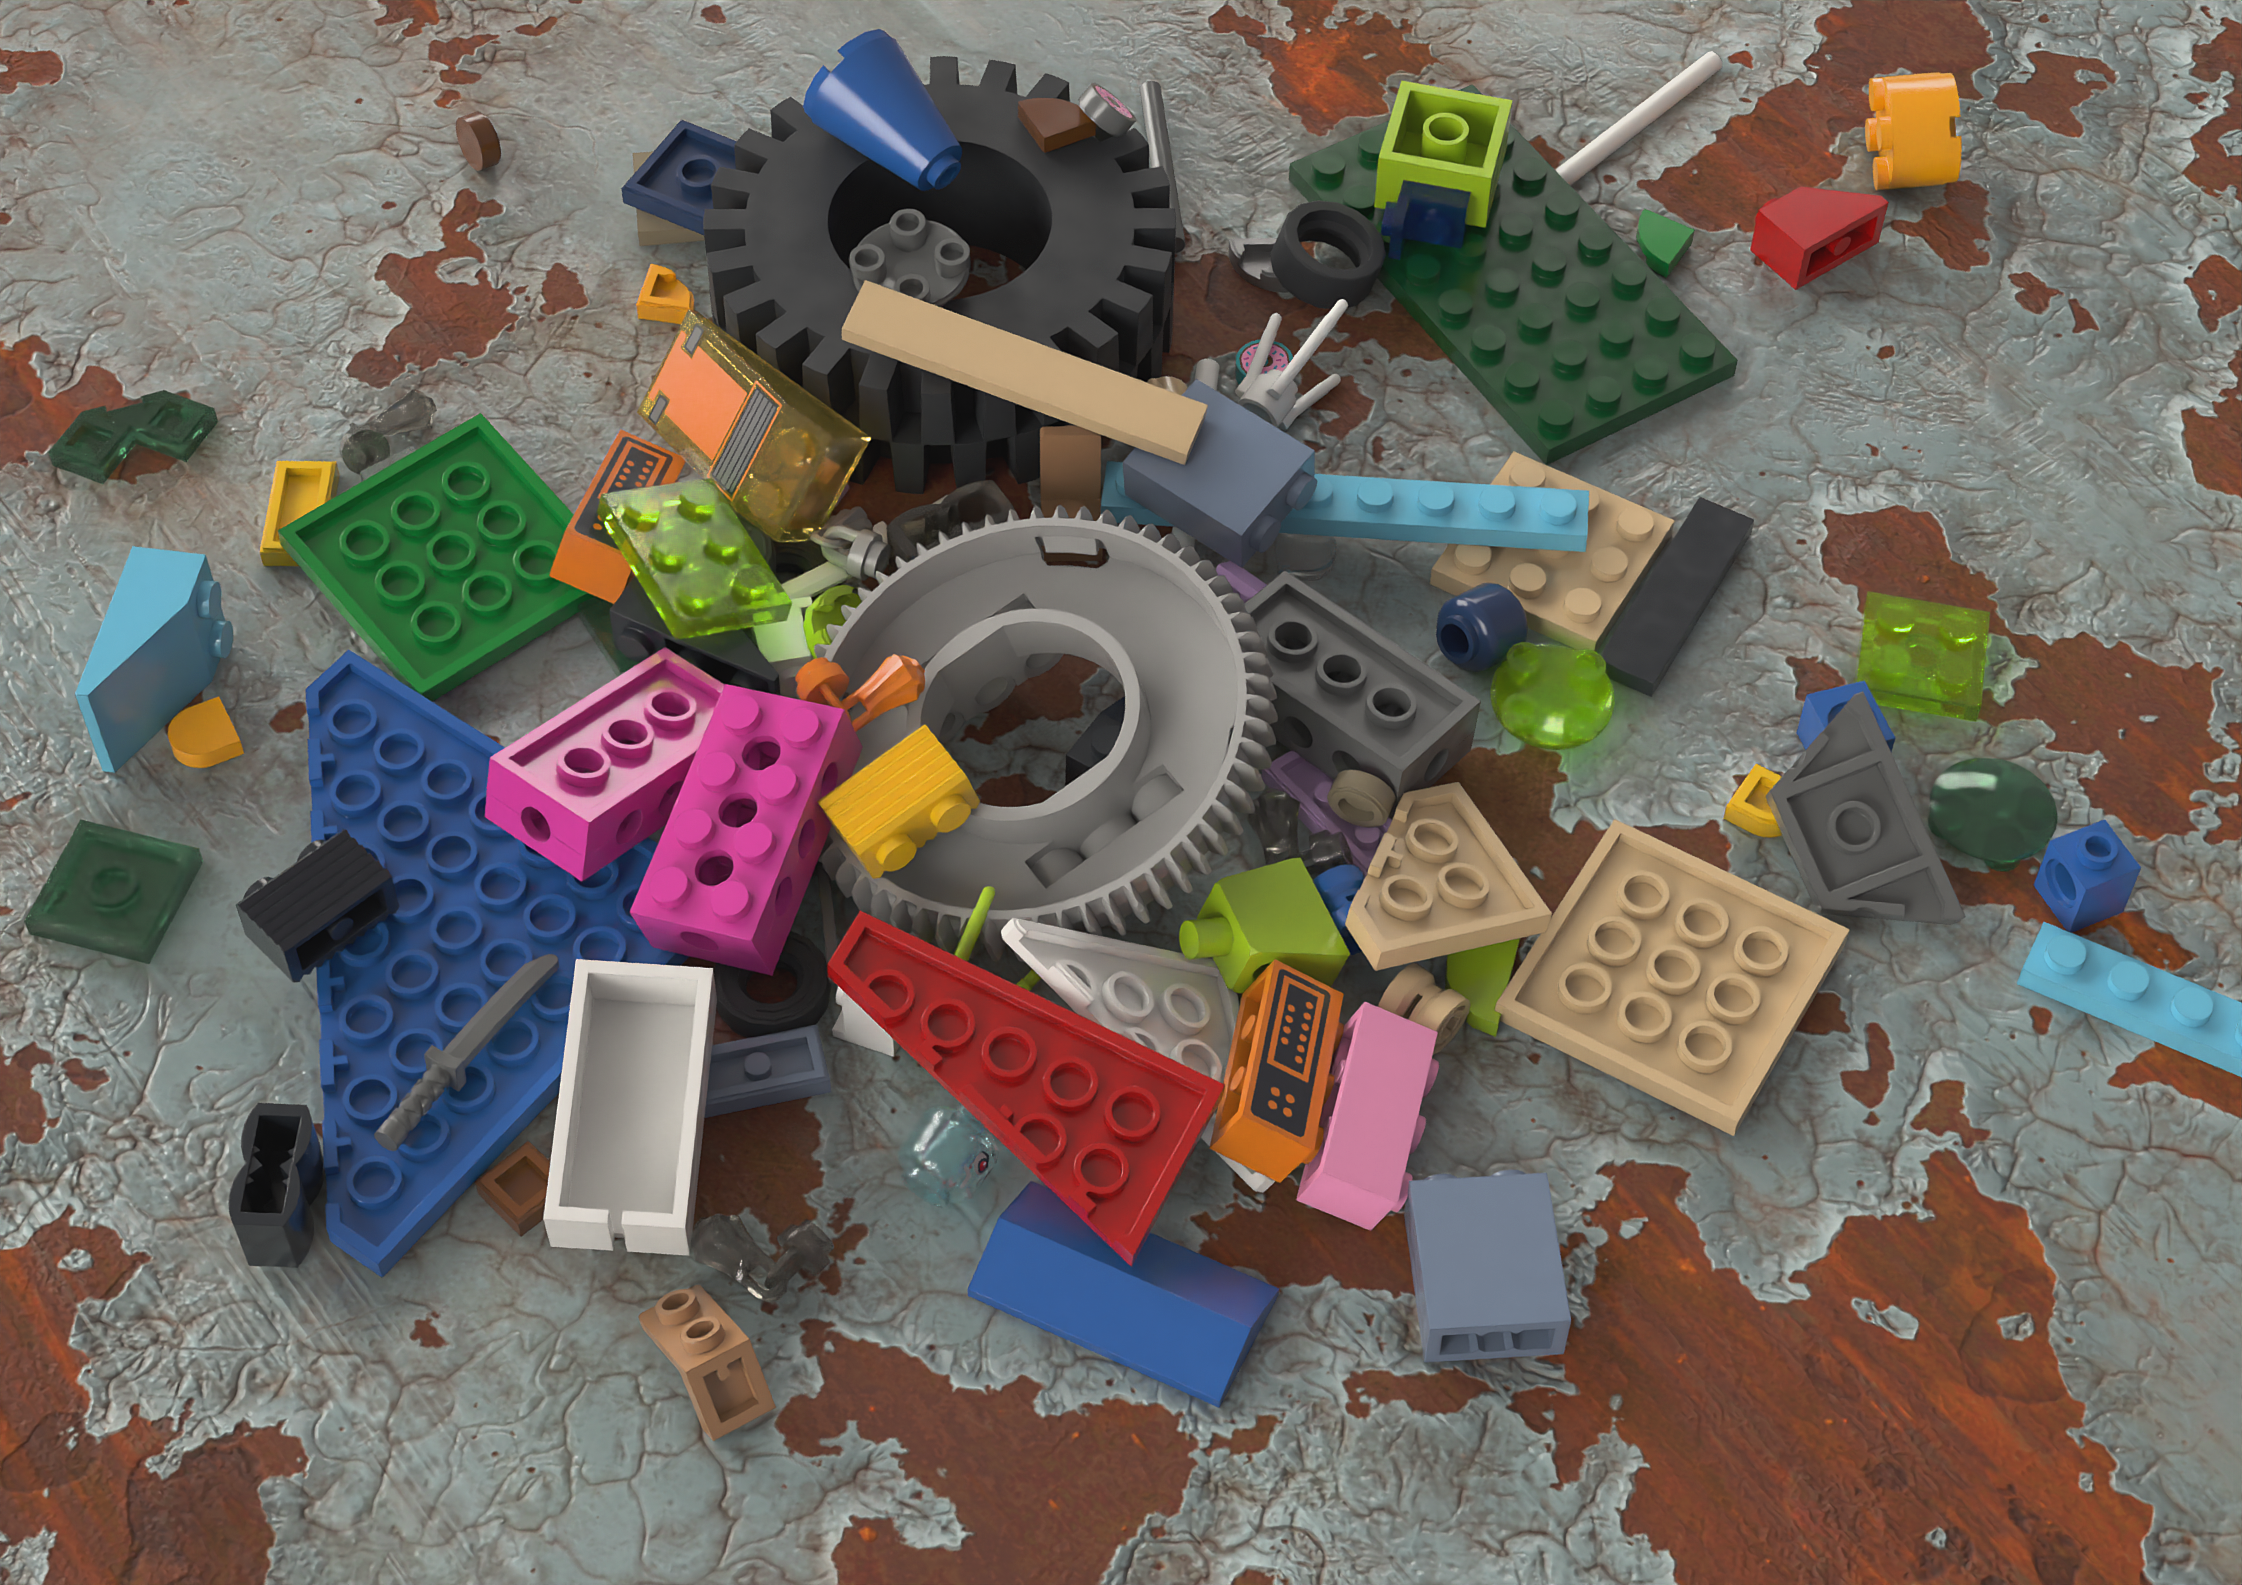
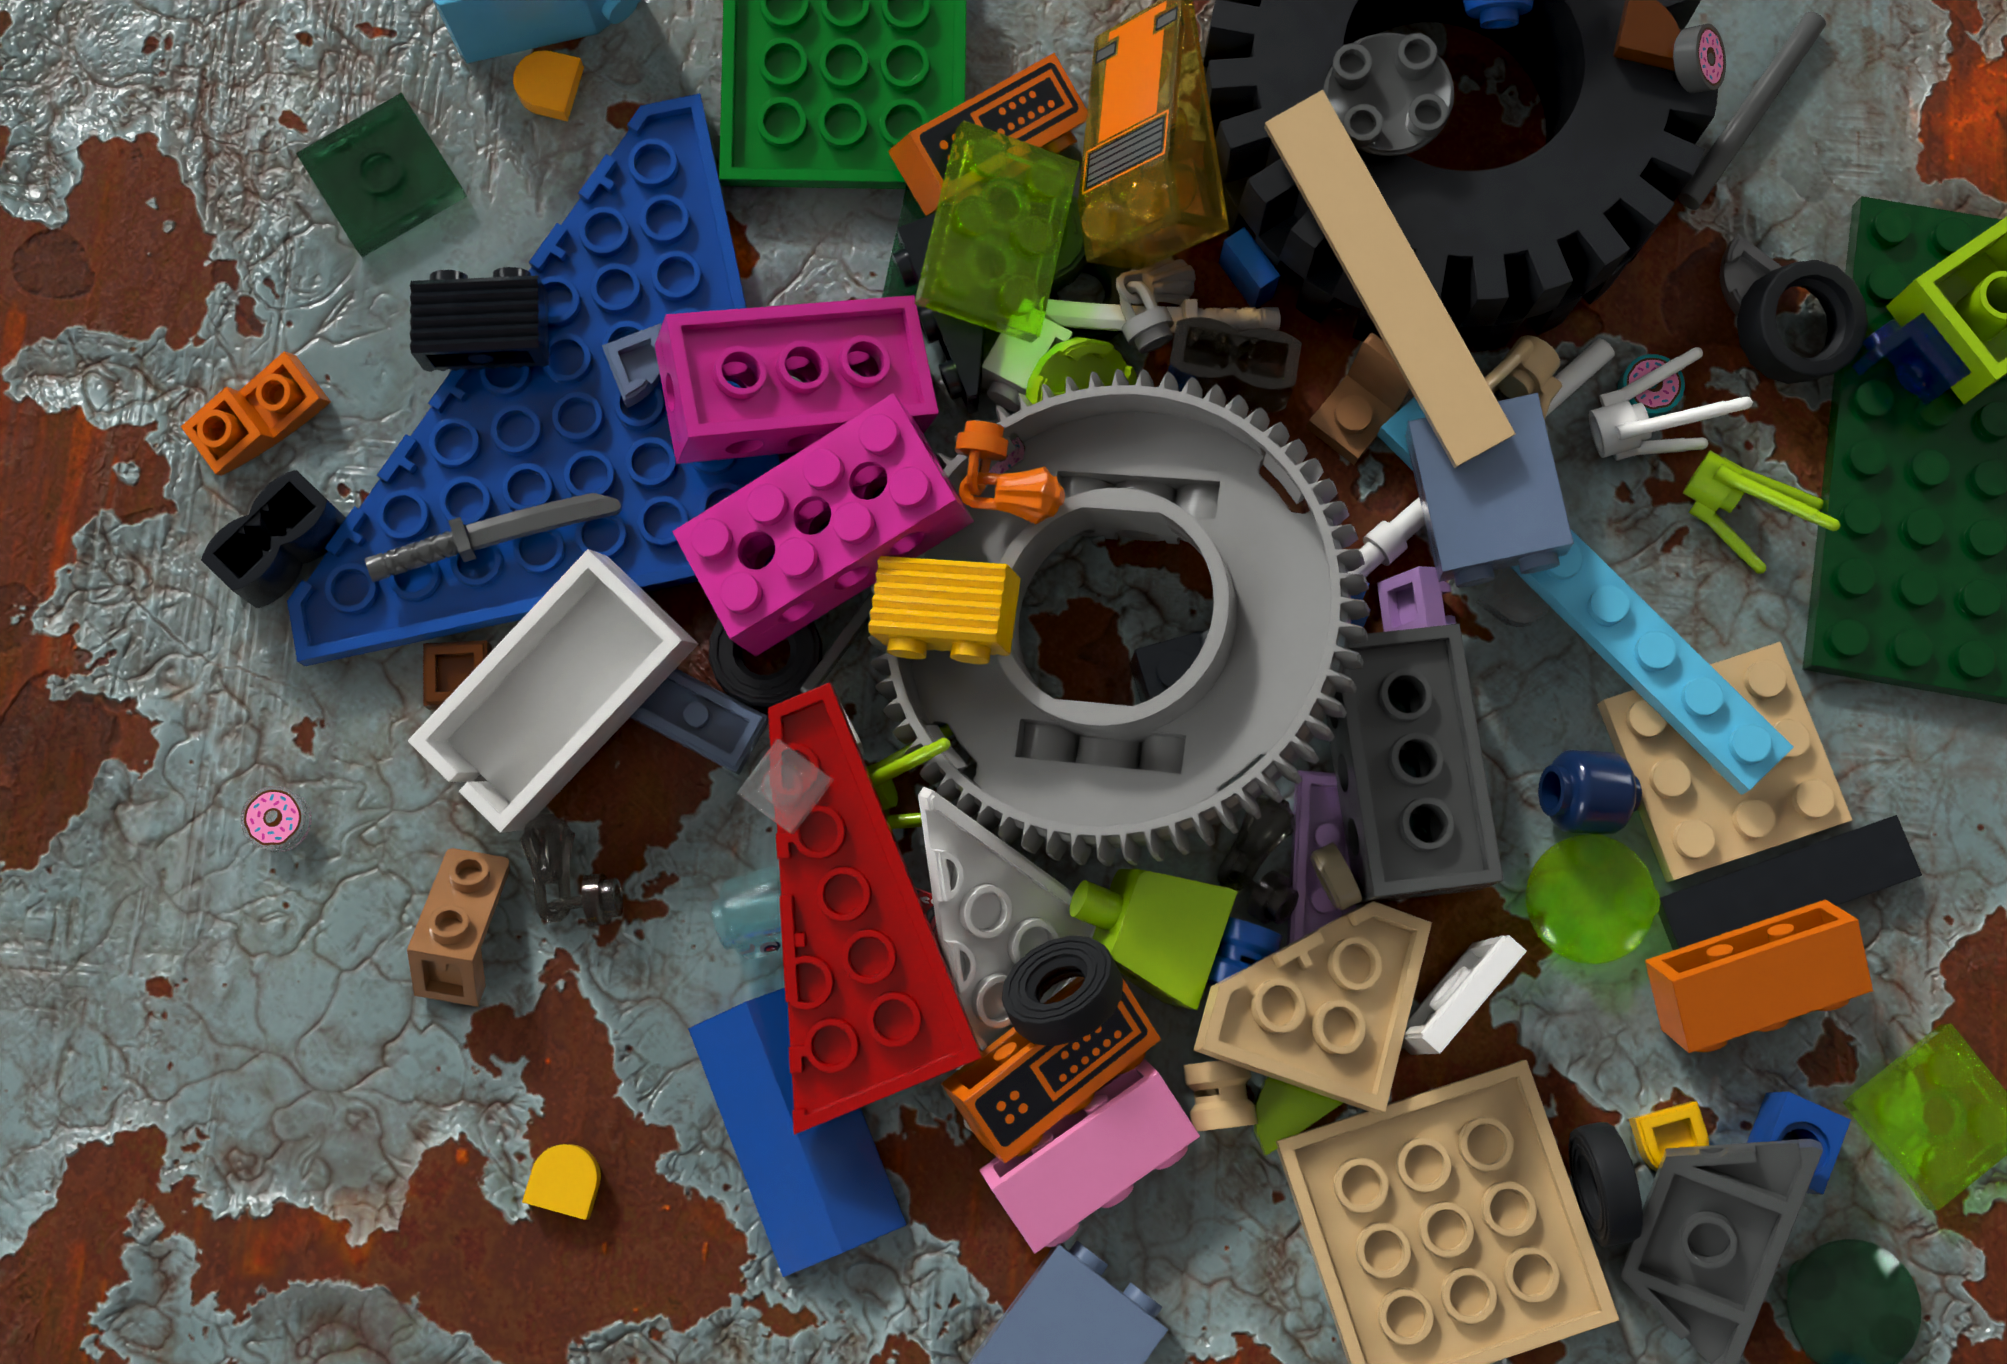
camera: 40 degrees right, 25 degrees up
none -> orange slope [181,351,331,476]
none -> tile [240,786,312,852]
none -> yellow tile [522,1144,601,1220]
none -> sand blue tile [602,323,662,408]
none -> clear plate [737,739,834,834]
none -> black tyre [1002,935,1123,1046]
none -> blue tile [1218,227,1281,309]
none -> white tile [1402,935,1527,1055]
none -> black tyre [1568,1122,1643,1247]
none -> orange brick [1645,899,1873,1053]
none -> lime plant [1683,450,1841,574]

